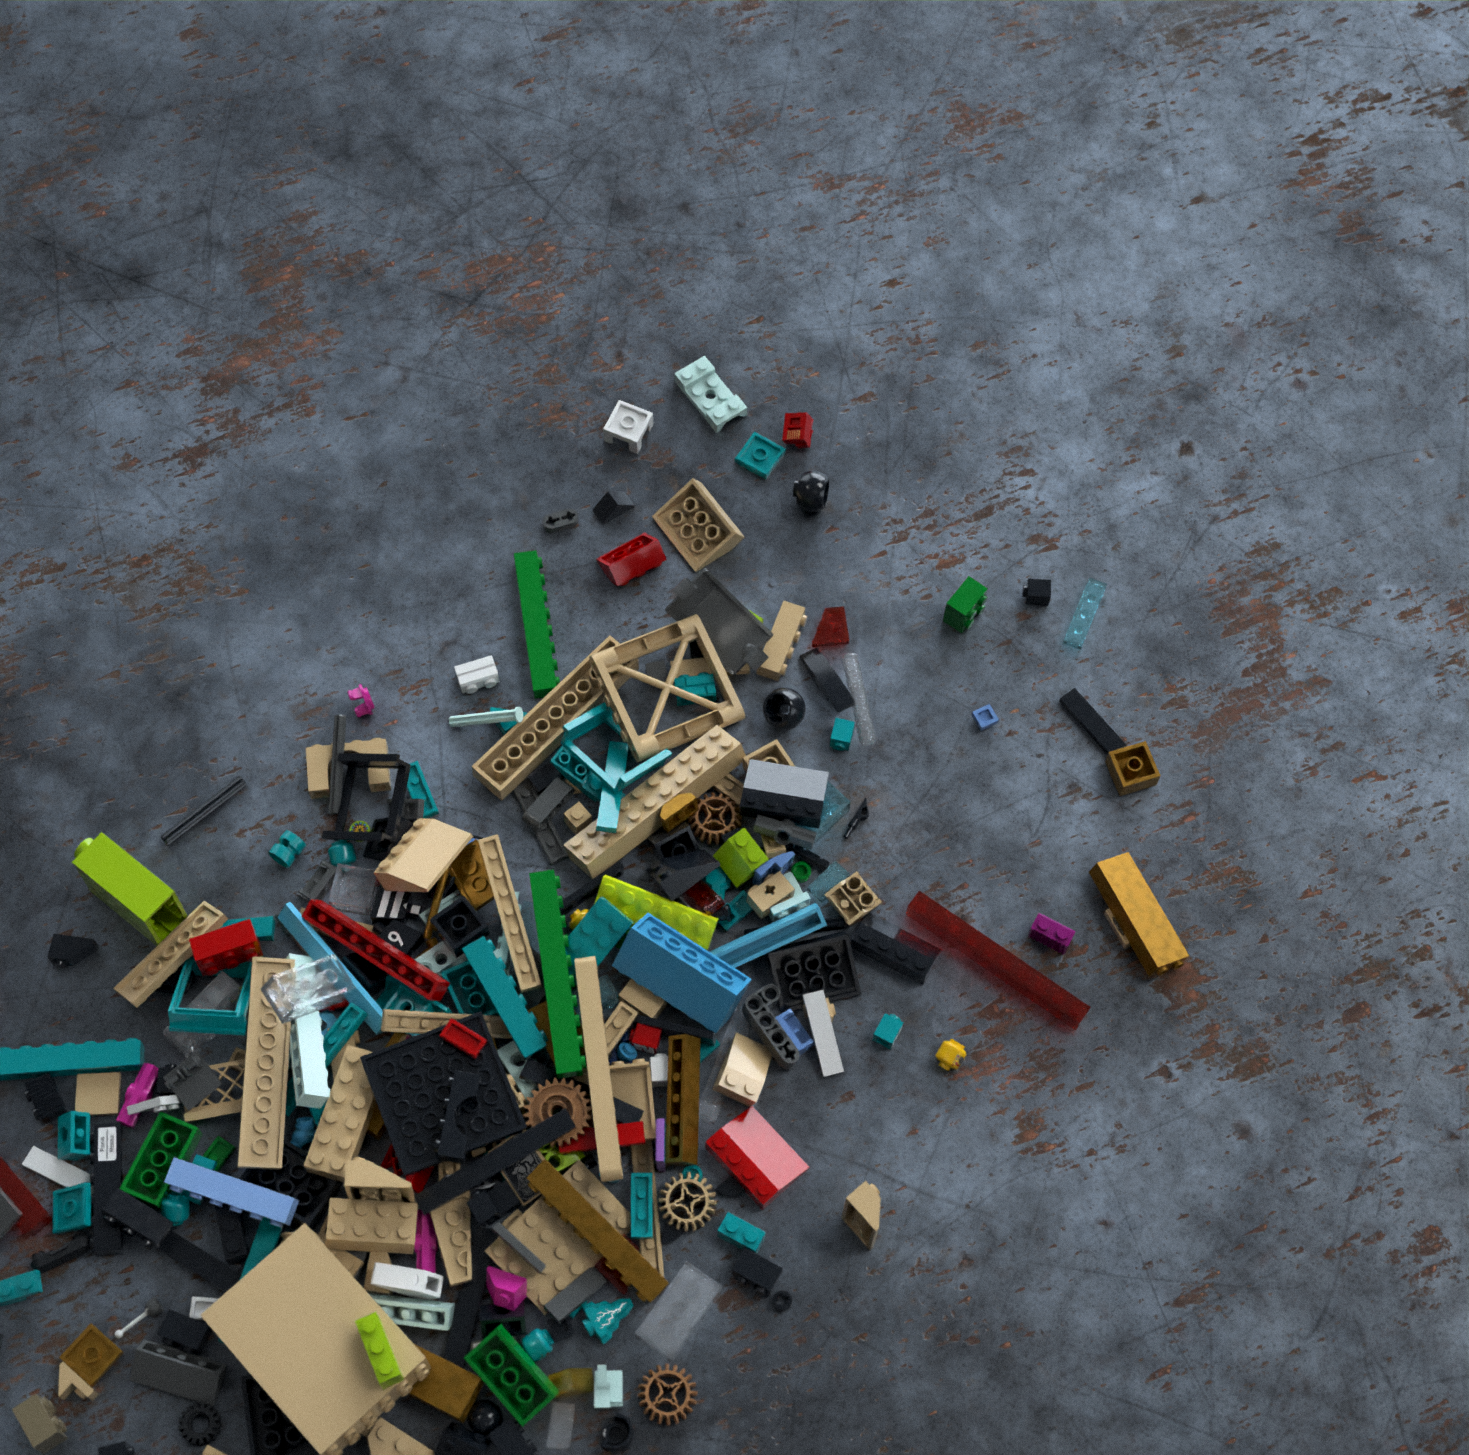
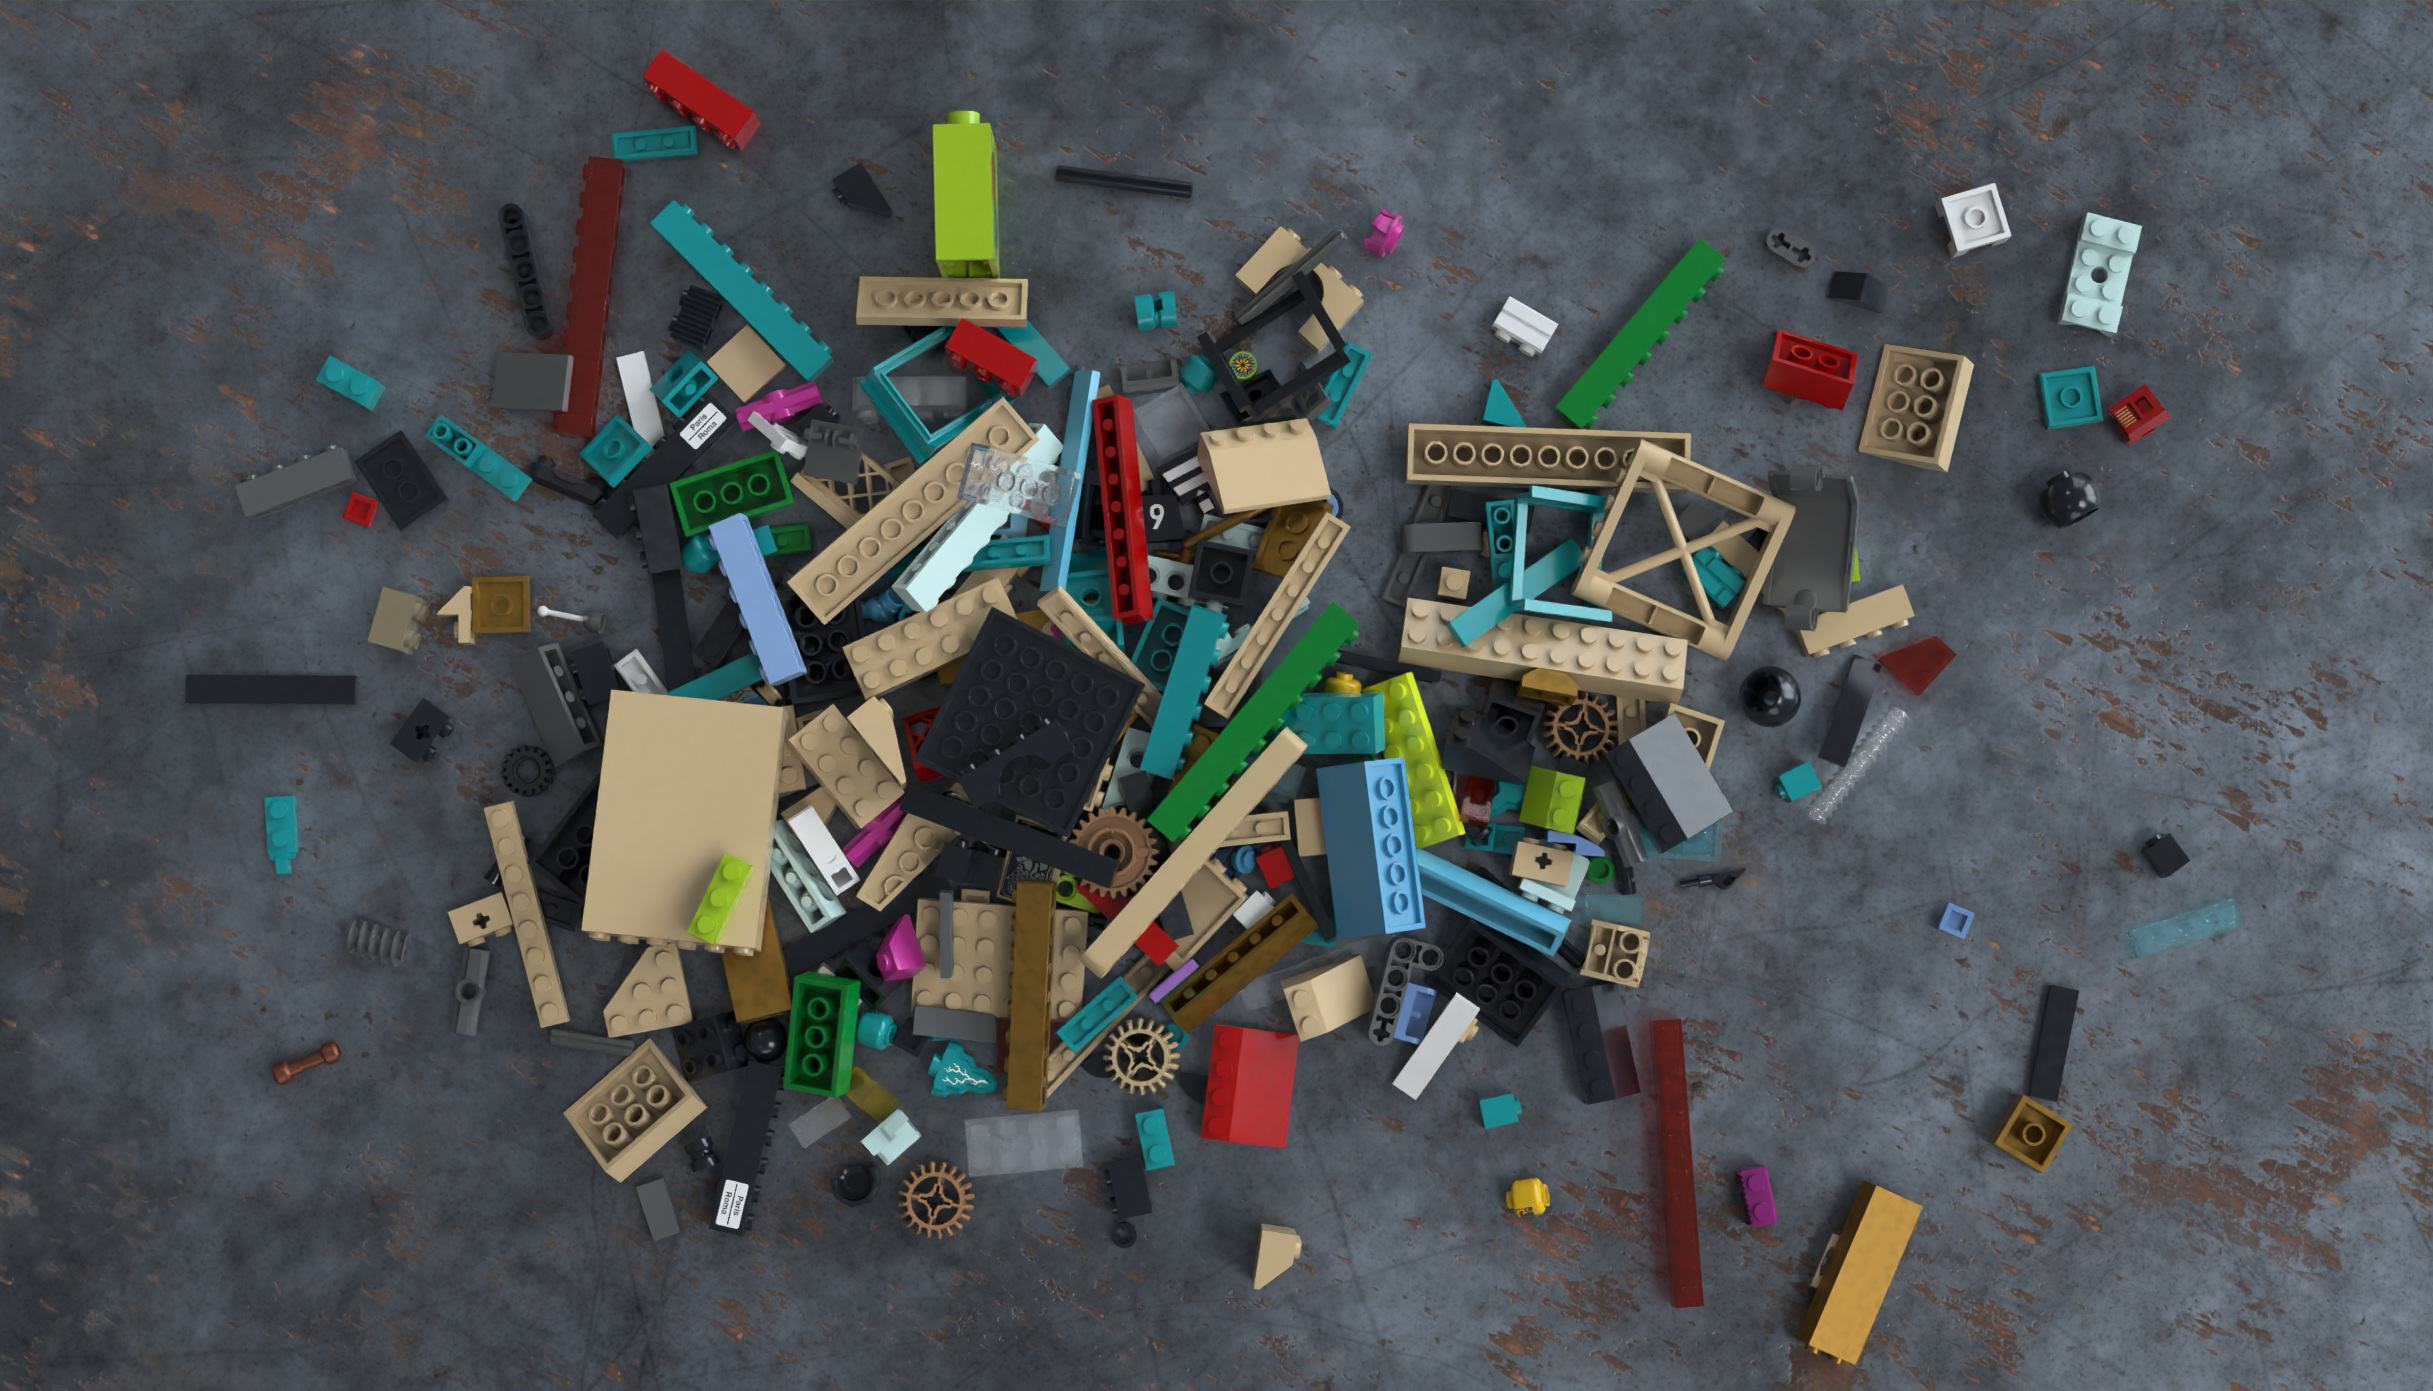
camera: 50 degrees right, 20 degrees up
red tile [439,1018,487,1059] -> none
light aqua axle [449,707,523,727] -> none
green brick [943,576,988,633] -> none

